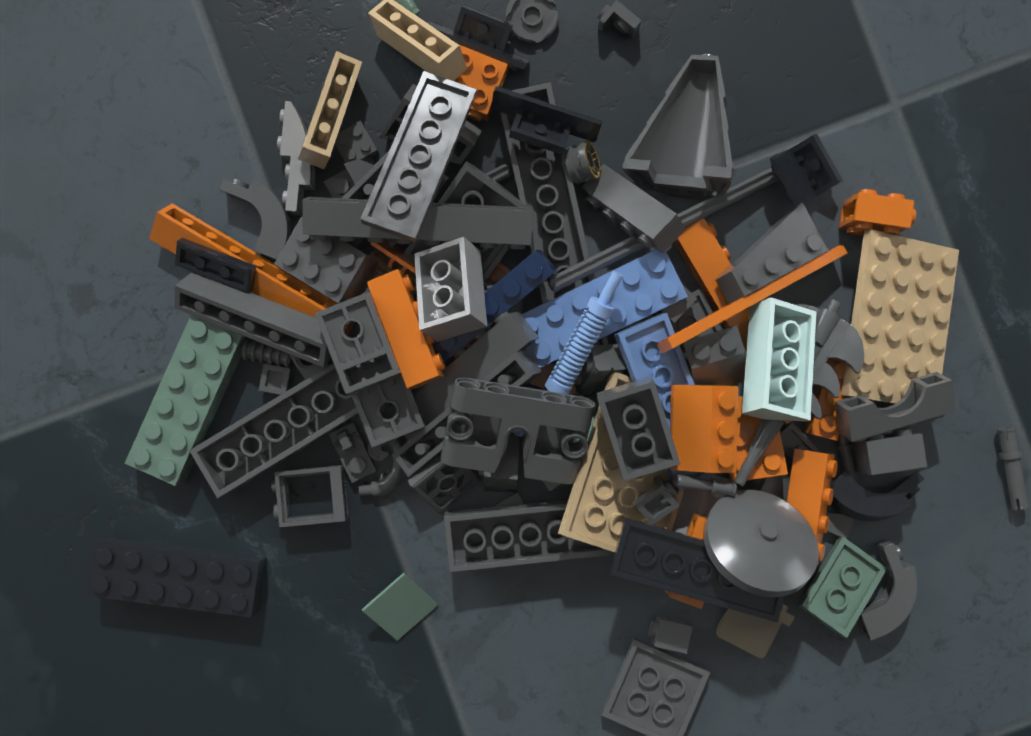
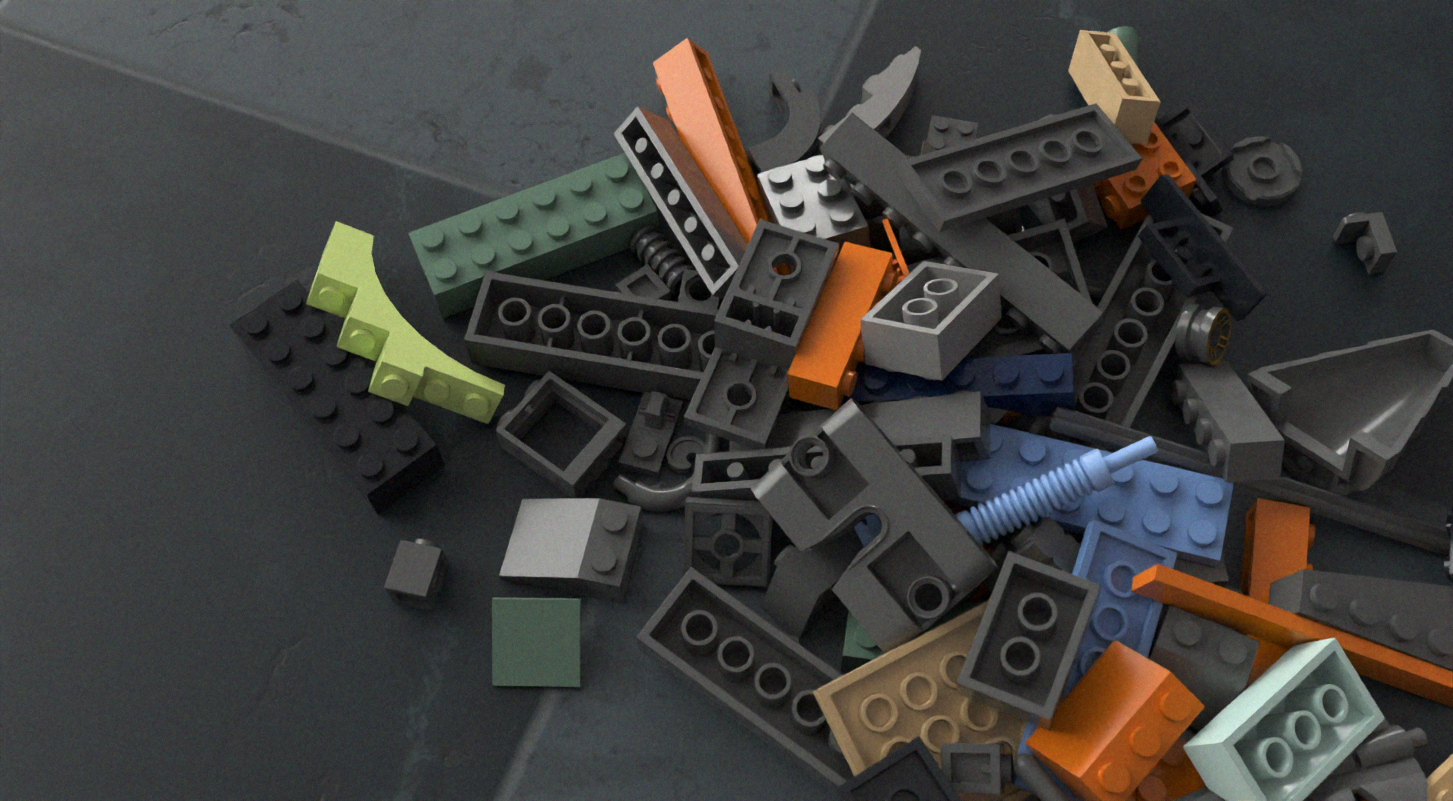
camera: 40 degrees right, 25 degrees down
black tile [175,238,257,293] -> none
tan brick [298,51,362,169] -> none
none -> yellowish green arch [306,221,505,424]
none -> dark grey brick [384,539,449,611]
none -> slope [499,498,644,604]

